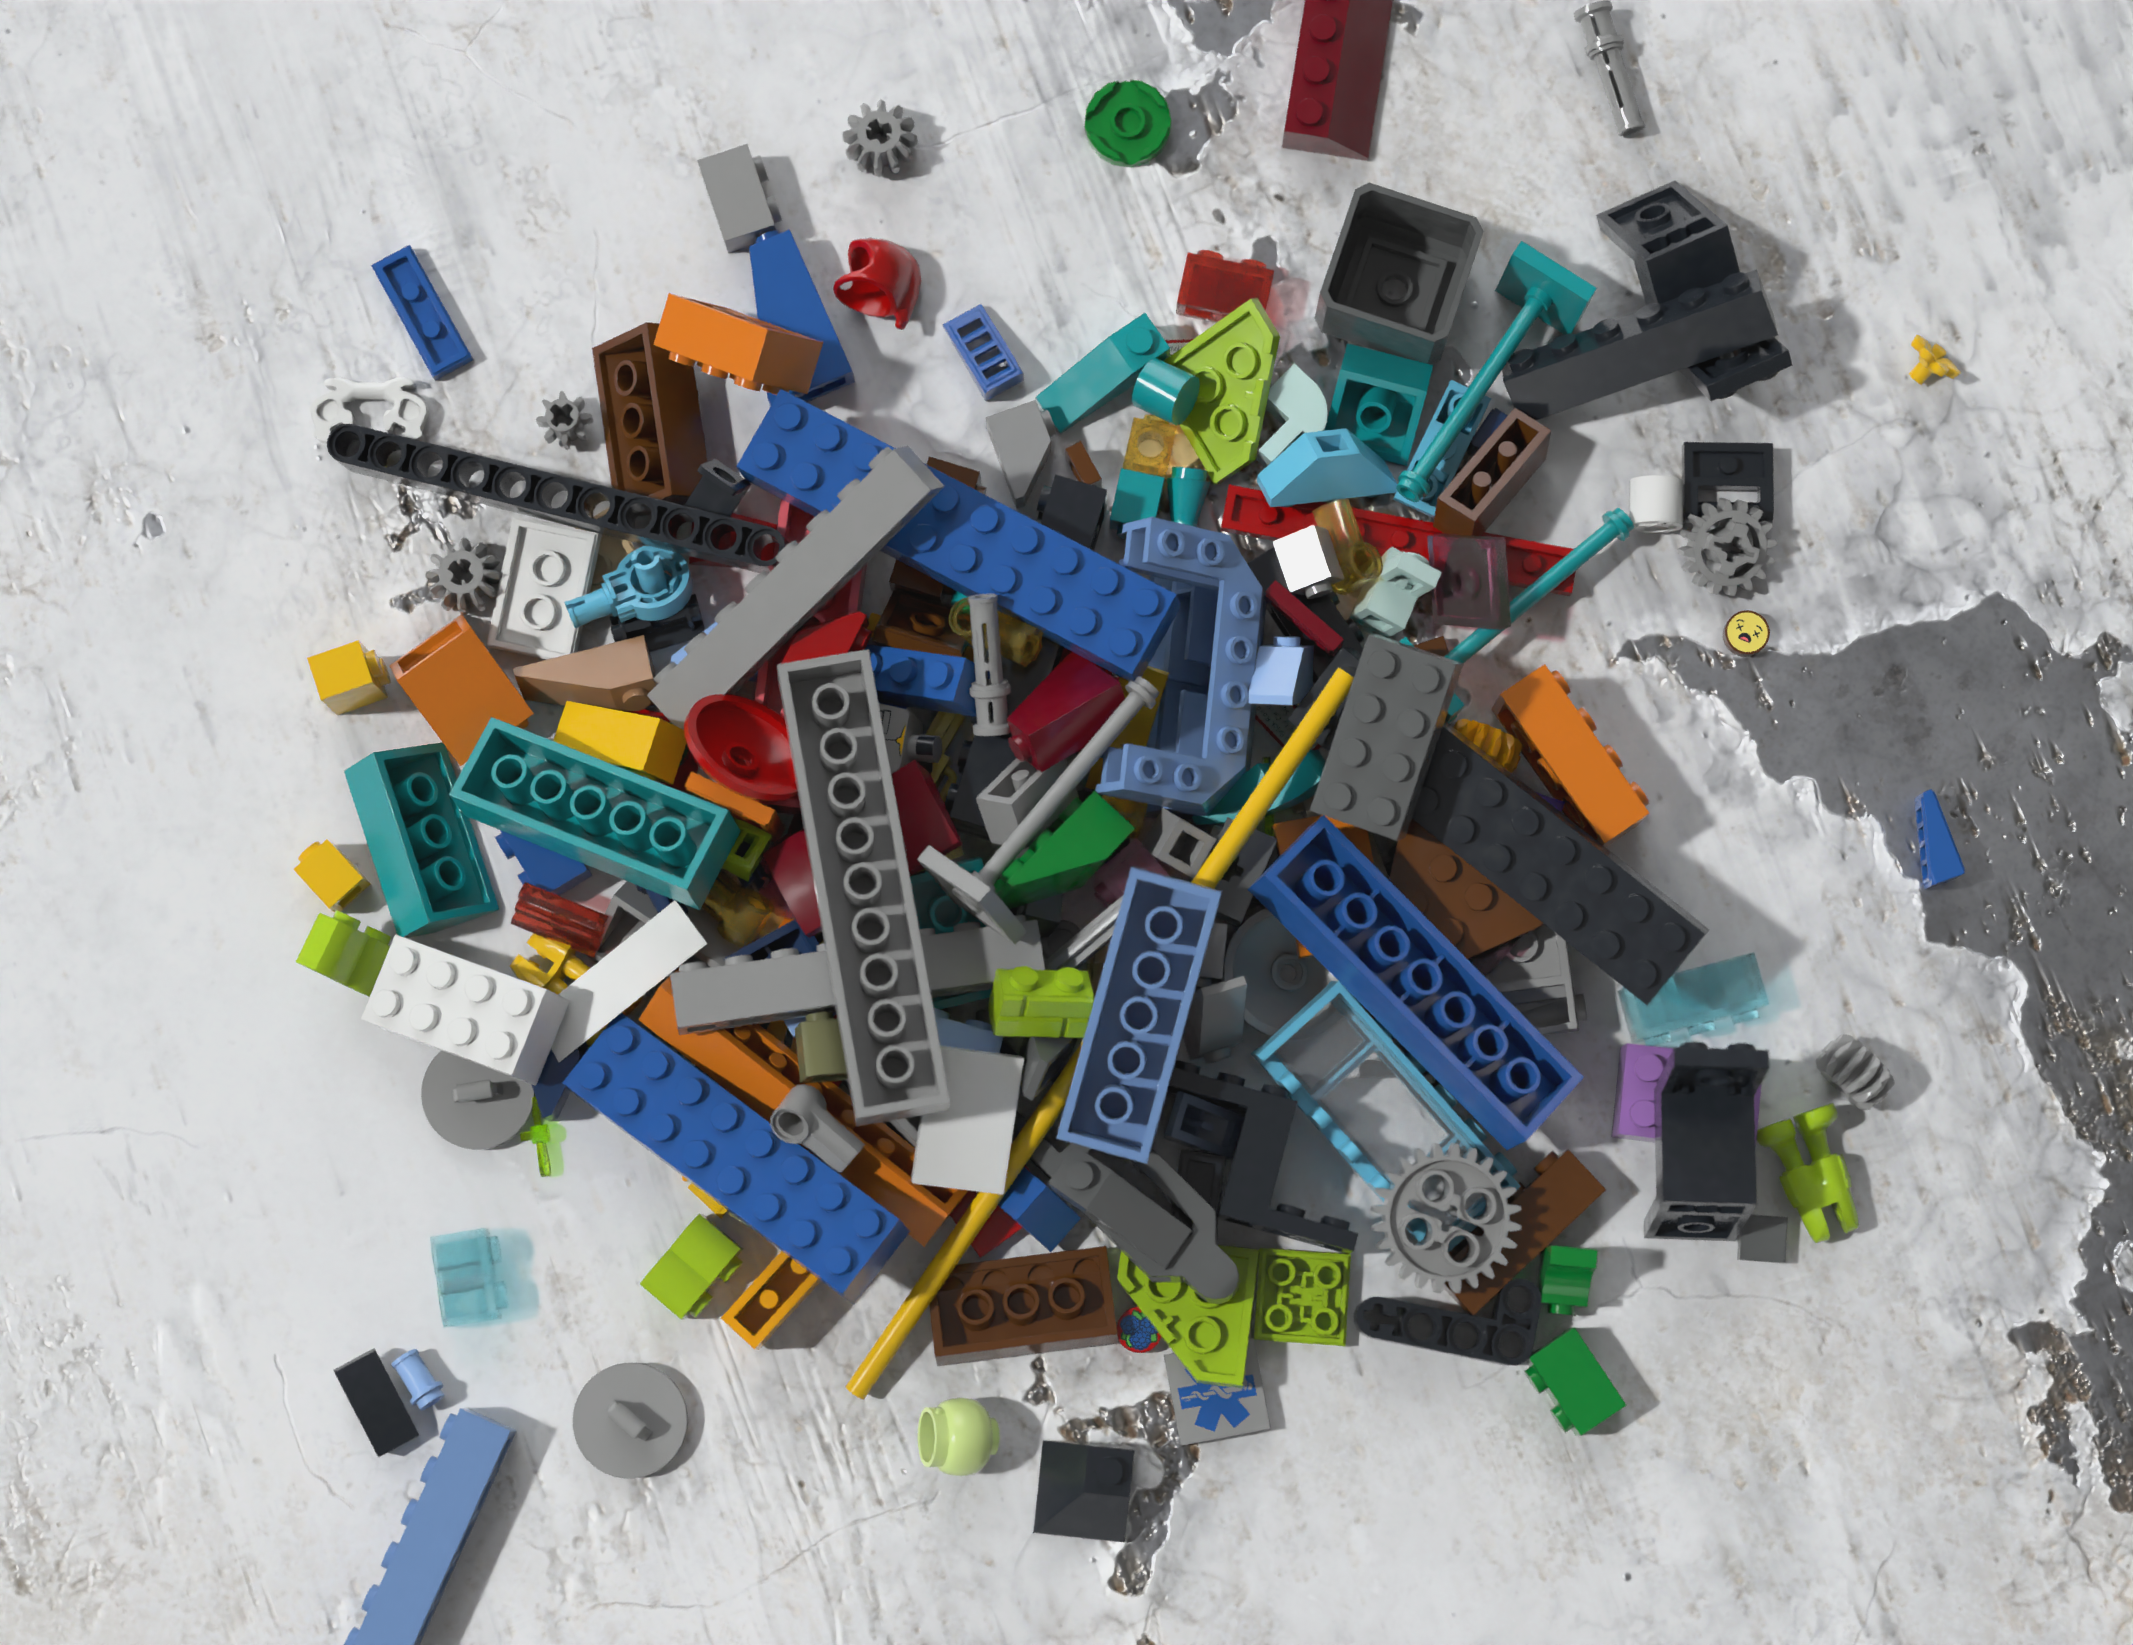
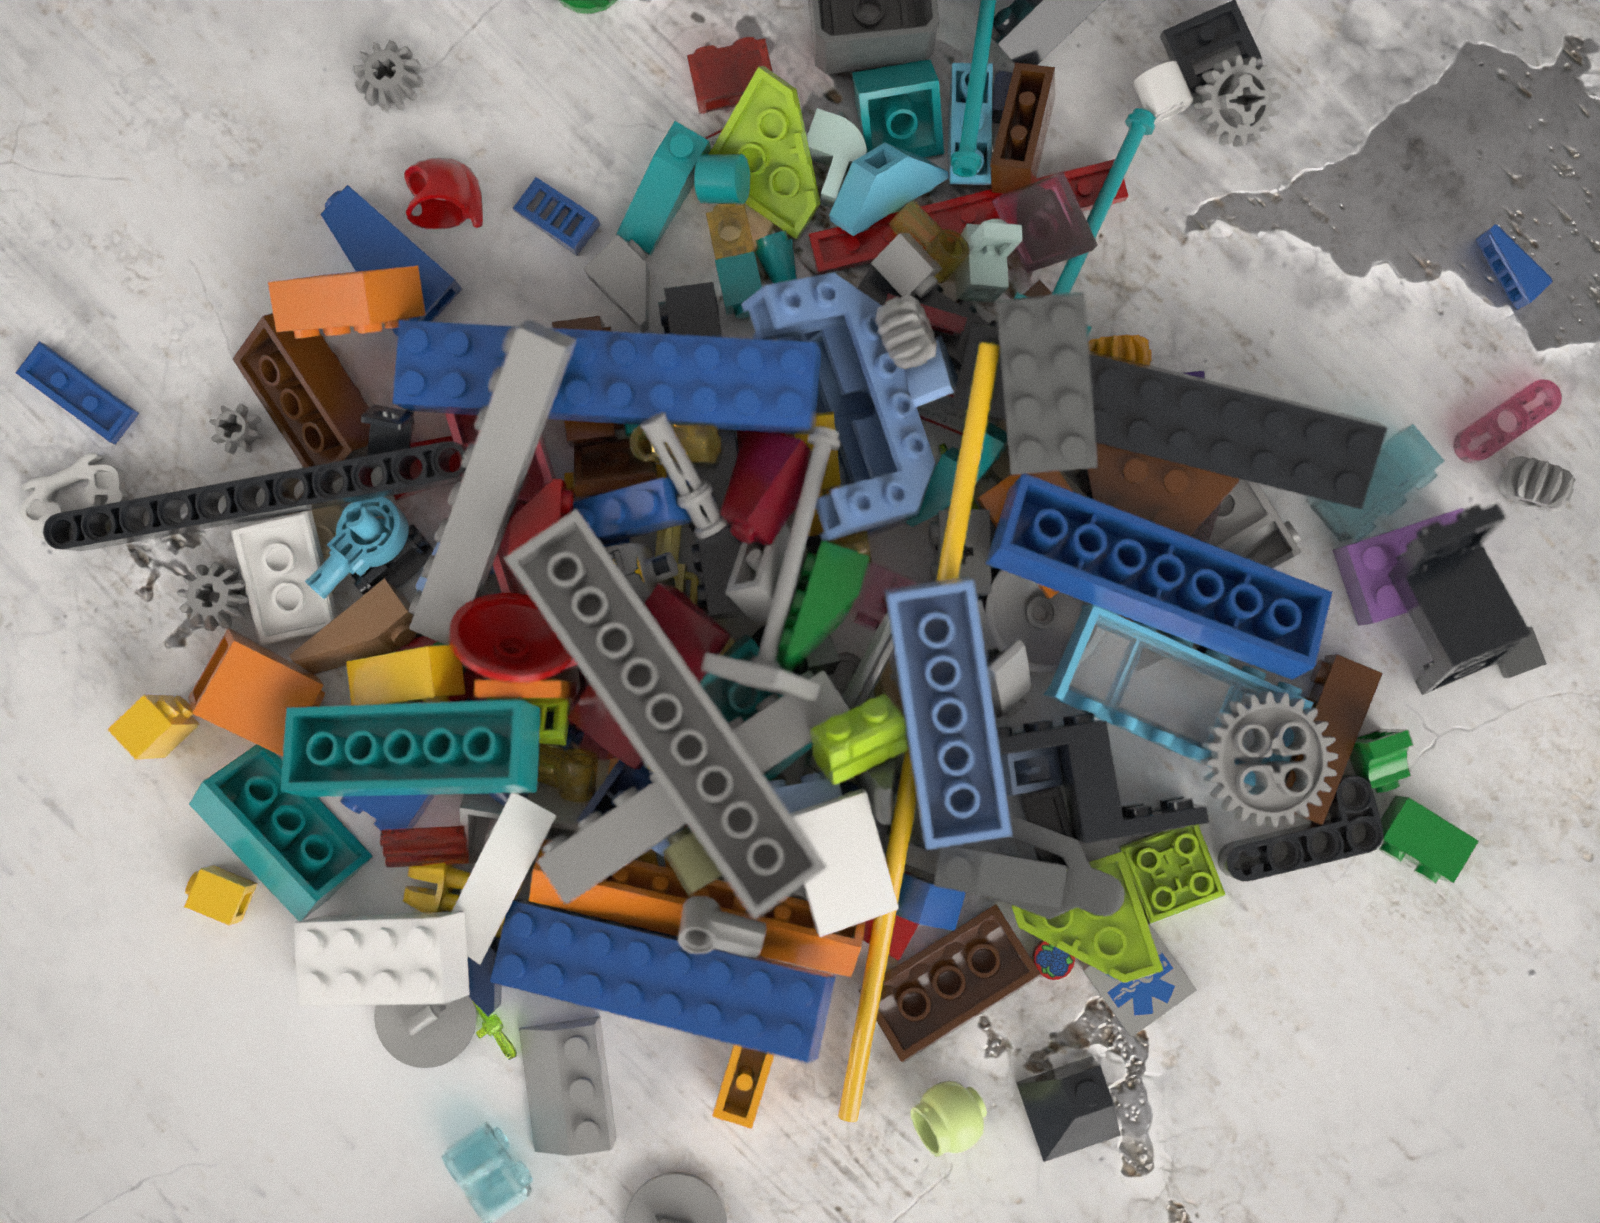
camera: 25 degrees left, 5 degrees up
lime brick [296,910,392,997] -> none
lime brick [640,1214,743,1320] -> none
light grey brick [697,144,782,254] -> none
reddish brown tile [1065,441,1102,488] -> none
light grey brick [1140,808,1217,879] -> none
orange brick [1491,664,1649,847] -> none
light yellow tile [1723,610,1770,657] -> none
lime piece [1757,1103,1859,1243] -> none
none -> light grey slope [519,1016,616,1156]
none -> light grey gear [876,295,937,369]
none -> clear pink beam [1453,379,1562,463]

